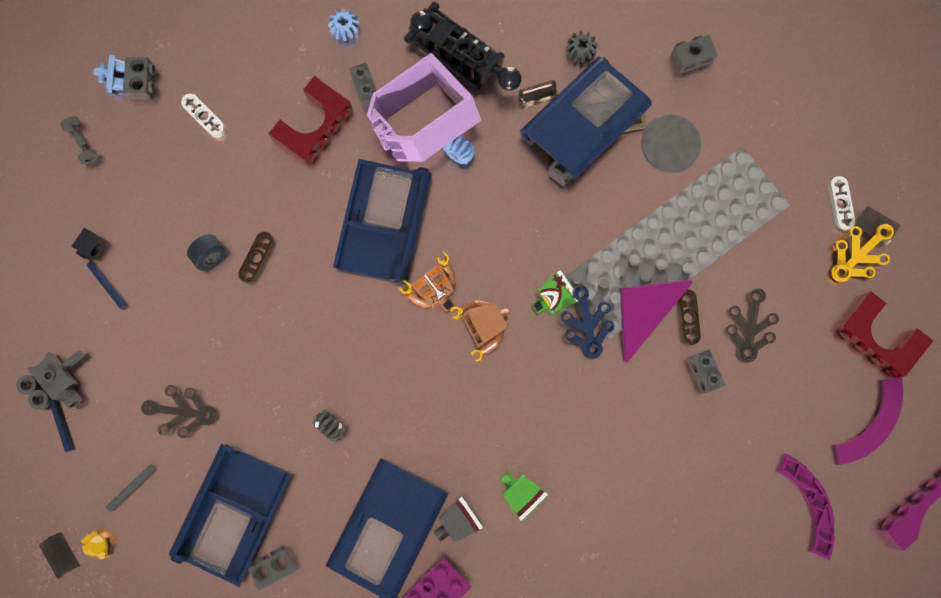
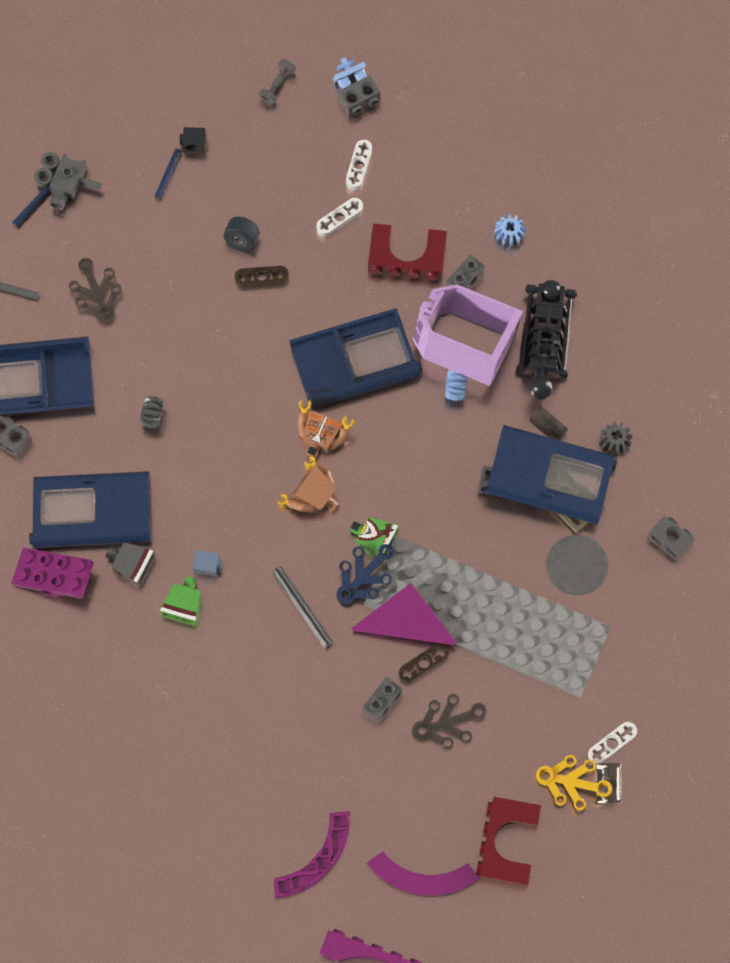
camera: 60 degrees right, 10 degrees down
none -> sand blue brick [192,550,223,578]
none -> dark grey axle [273,566,333,649]
none -> white beam [316,198,363,237]

